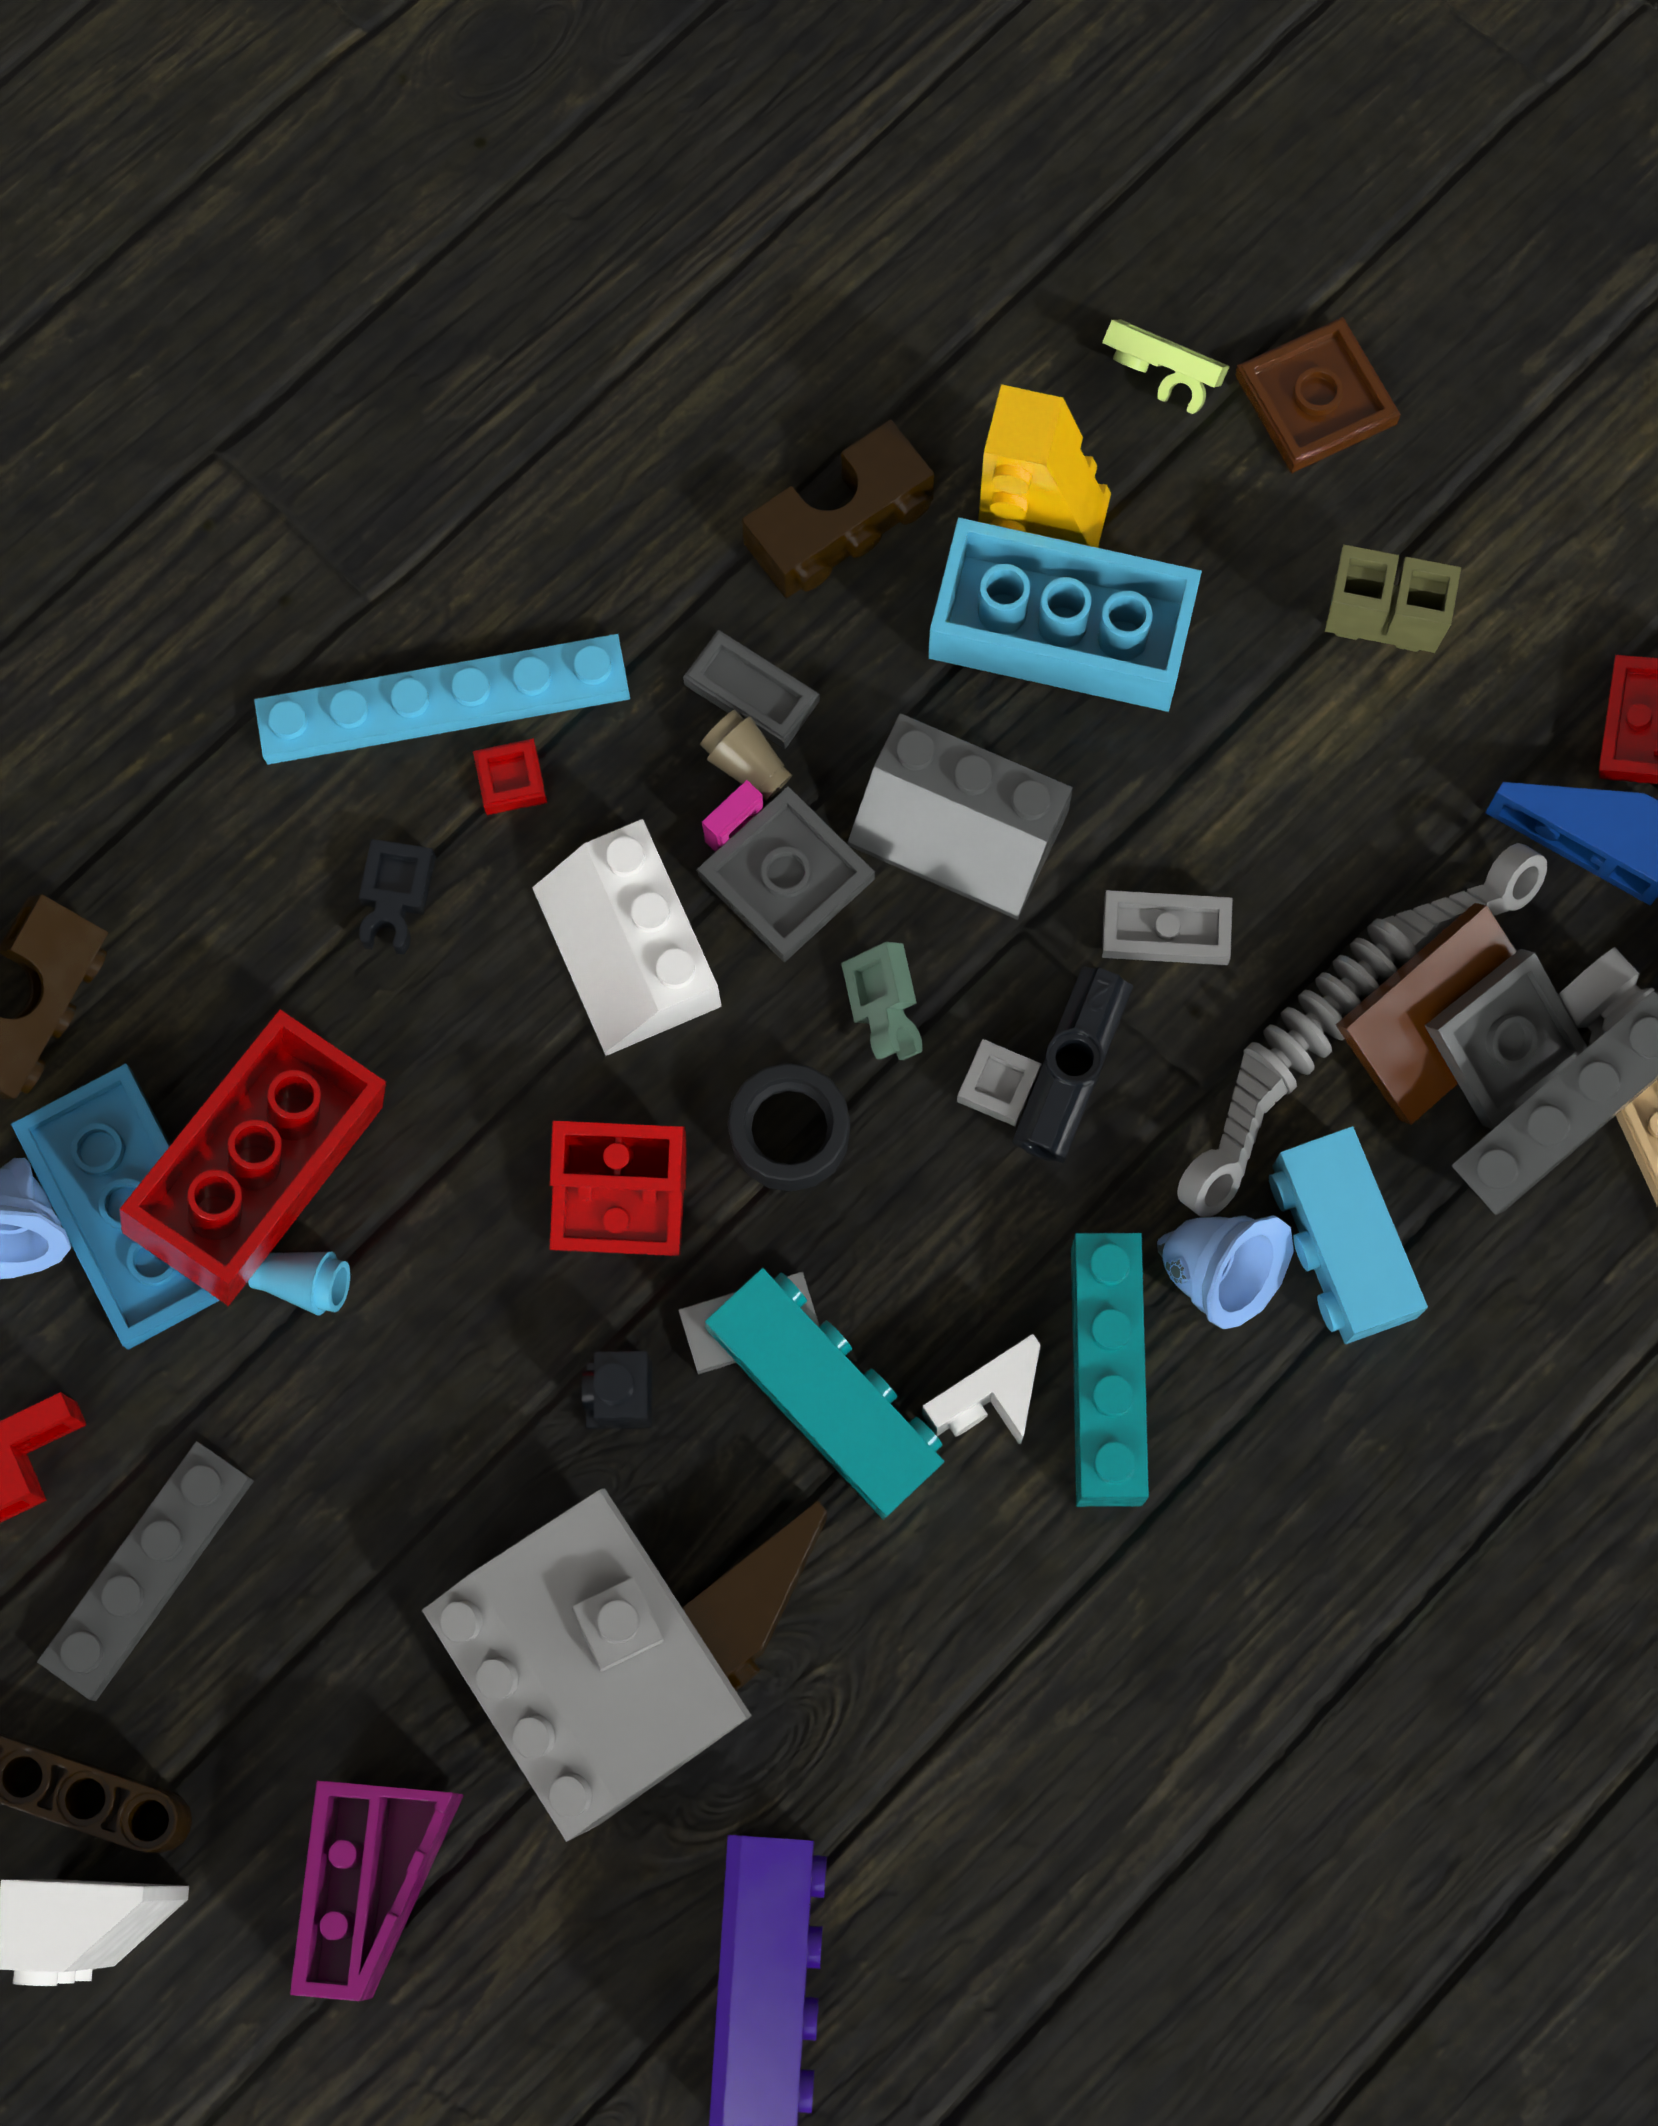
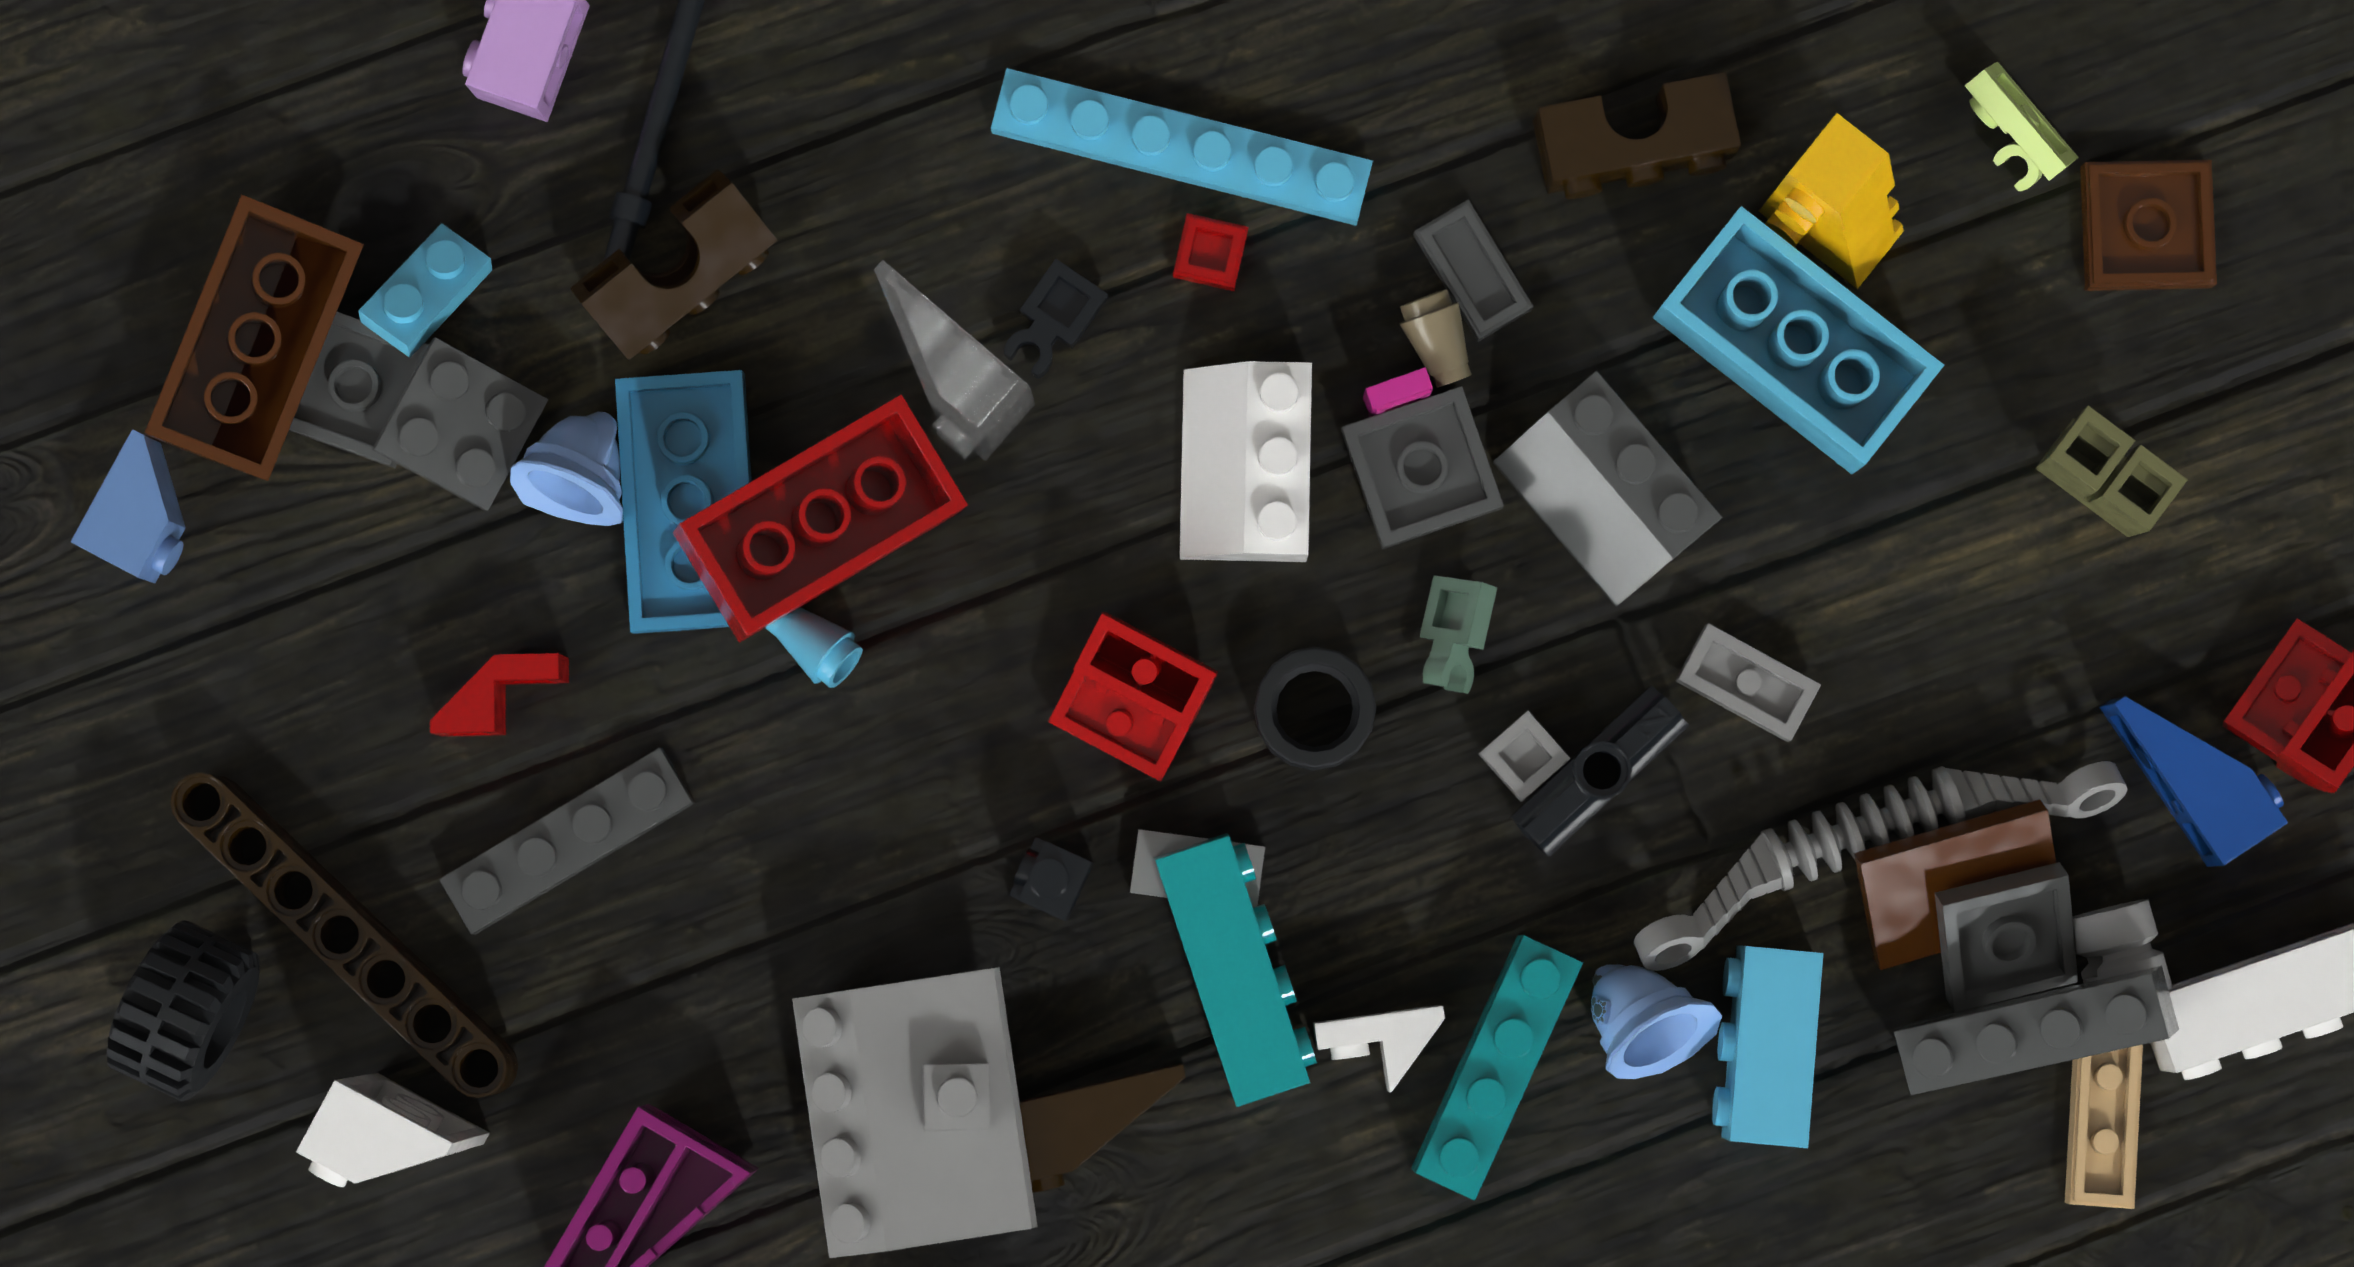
camera: 25 degrees right, 10 degrees up
none -> clear slope [874,260,1035,461]

